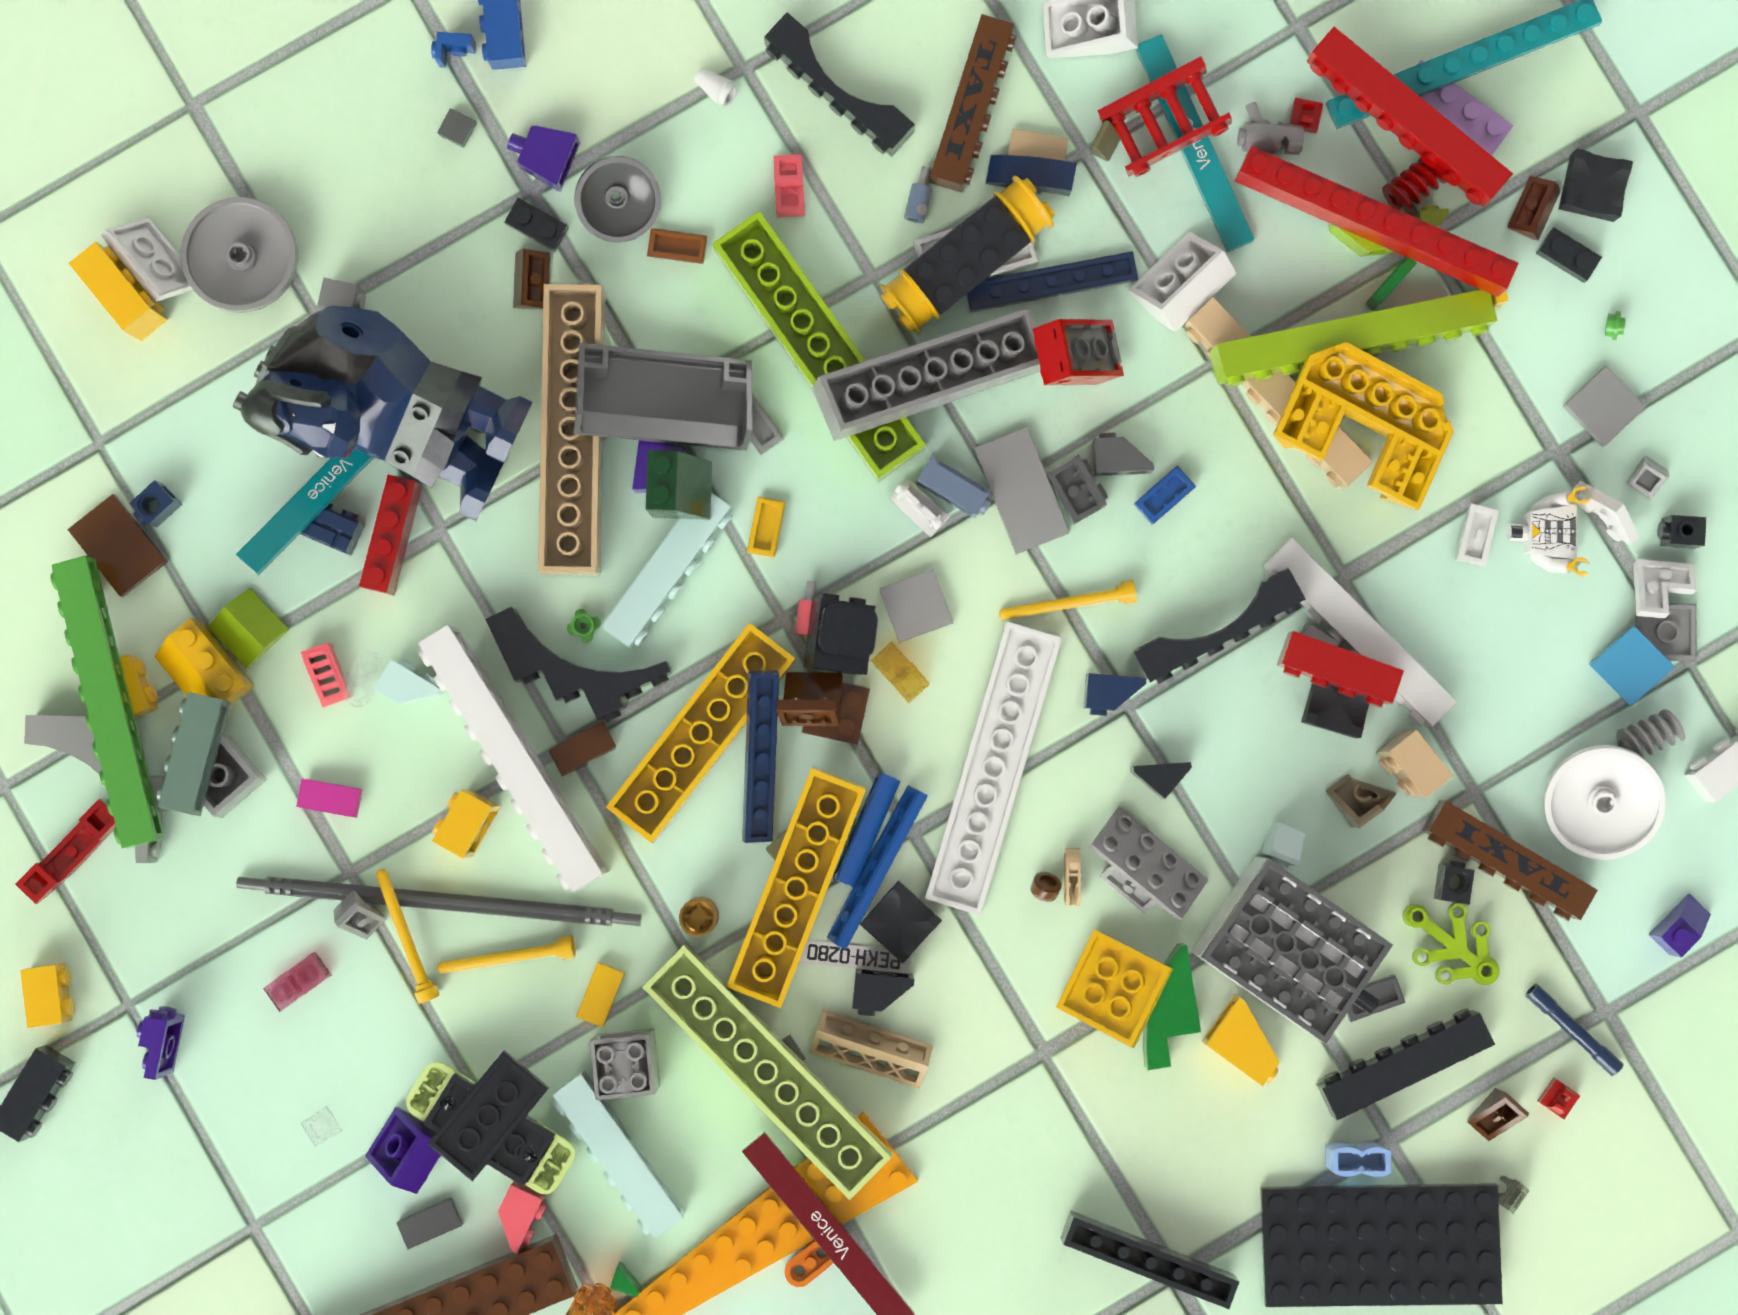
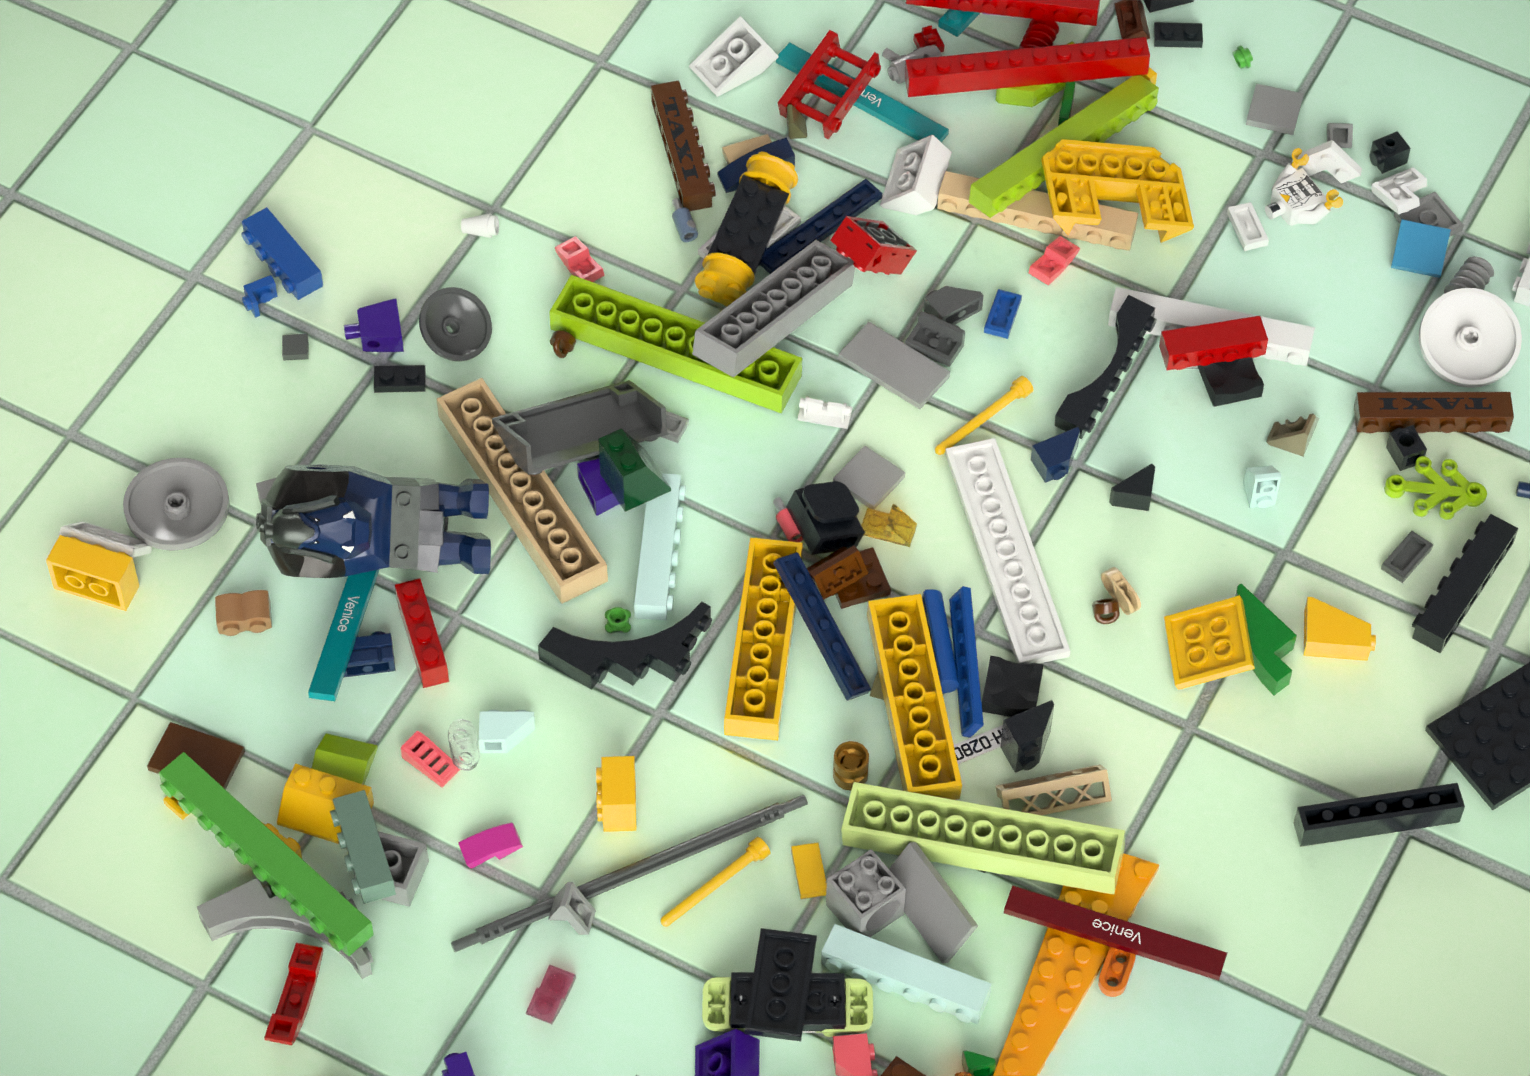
camera: 30 degrees left, 30 degrees down
dark blue brick [129,480,183,528] -> none
yellow piece [376,869,440,1004] -> none
white brick [418,624,609,893] -> none
reddish brown slope [513,248,550,309] -> none
reddish brown slope [549,722,616,777] -> none
dark orange tile [647,228,707,264] -> none
yellow tile [747,496,786,558] -> none
black arch [764,12,915,157] -> none
sand blue window [916,452,992,518] -> none
light grey bracket [1090,807,1208,920] -> none
dark grey piece [1191,856,1393,1044] -> none
light blue brick [1325,1141,1392,1177] -> none
tan brick [1376,730,1454,798] -> none
none -> medium nougat brick [215,590,272,636]
none -> reddish brown tile [550,330,576,358]
none -> light grey tile [889,842,978,964]
none -> coral slope [1028,236,1080,285]

